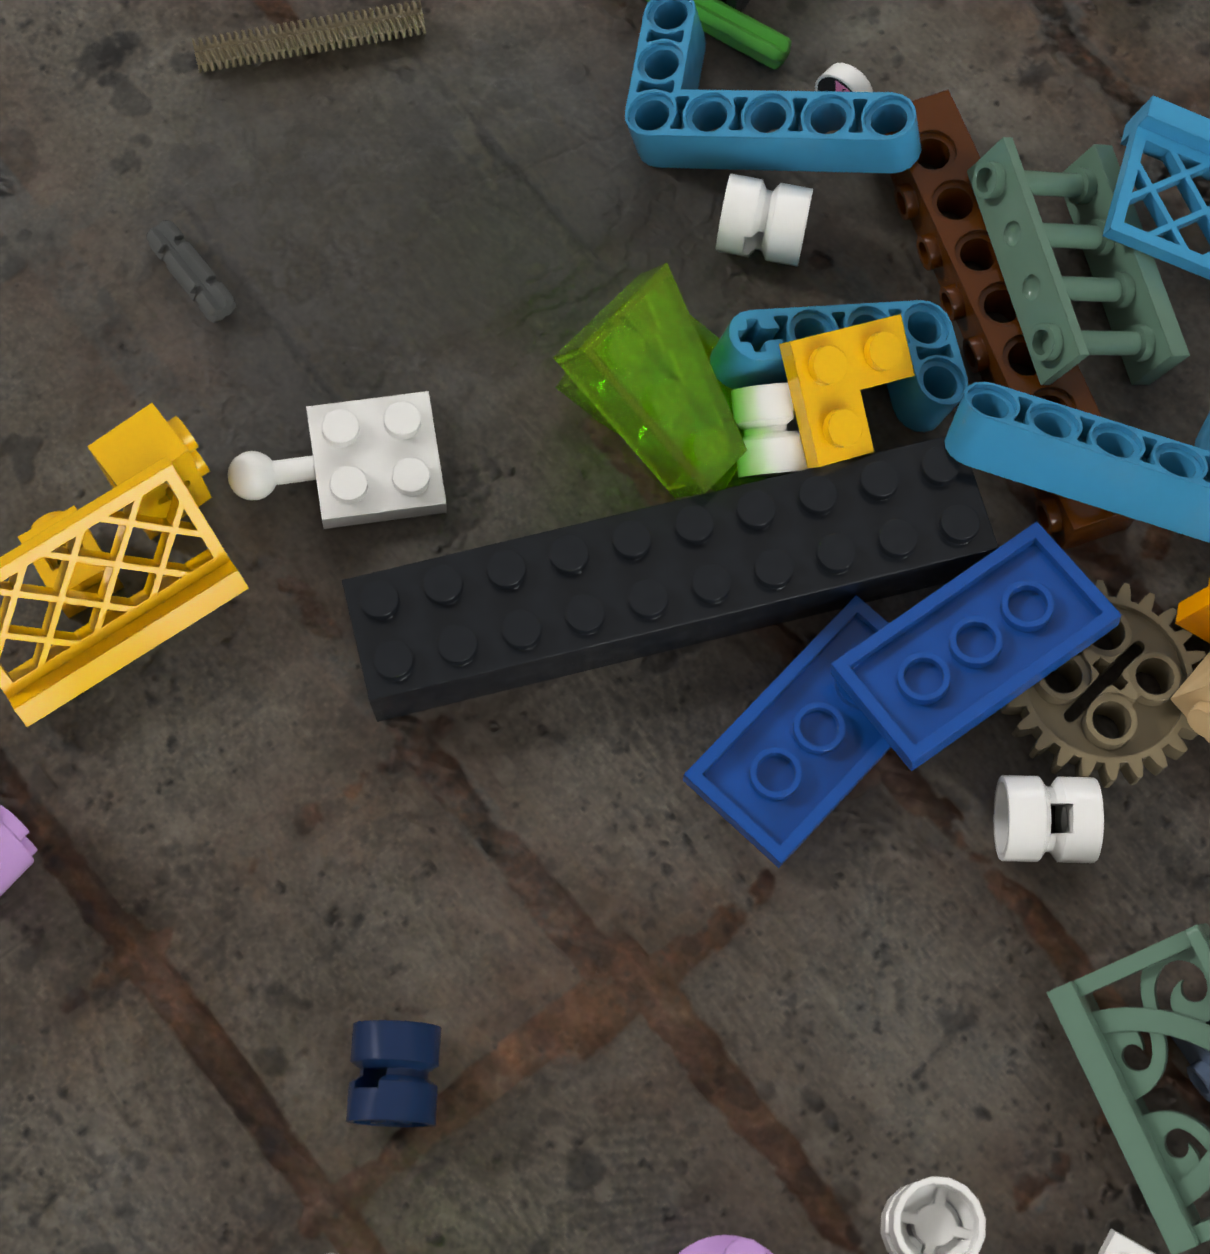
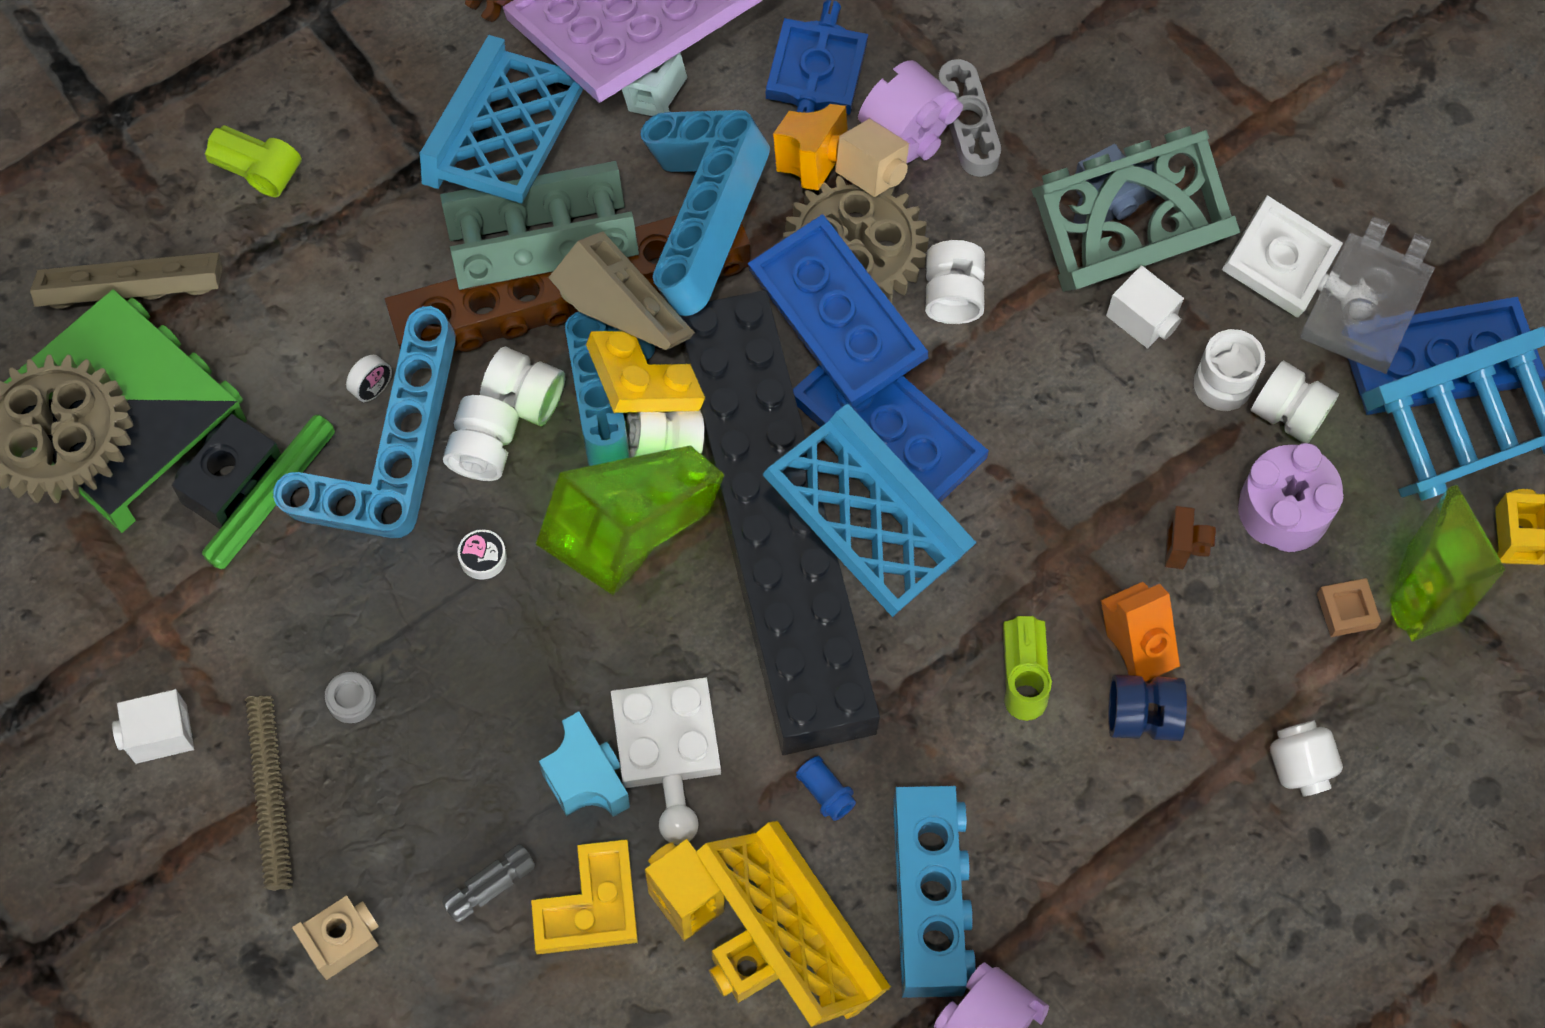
camera: 90 degrees left, 5 degrees down
none -> tan brick [292,895,379,980]
none -> light grey tile [325,672,376,723]
none -> tile [458,530,507,580]
none -> white wheel [480,346,565,427]
none -> yellow plate [531,840,638,954]
none -> medium azure brick [539,712,630,817]
none -> dark tan slope [548,231,695,350]
none -> dark azure fence [763,403,976,617]
none -> blue pin [796,756,856,821]
none -> dark azure brick [893,786,976,998]
none -> lime piece [1003,616,1052,721]
none -> orange brick [1101,582,1180,682]
none -> white brick [1106,265,1184,349]
none -> reddish brown tile [1165,506,1216,569]

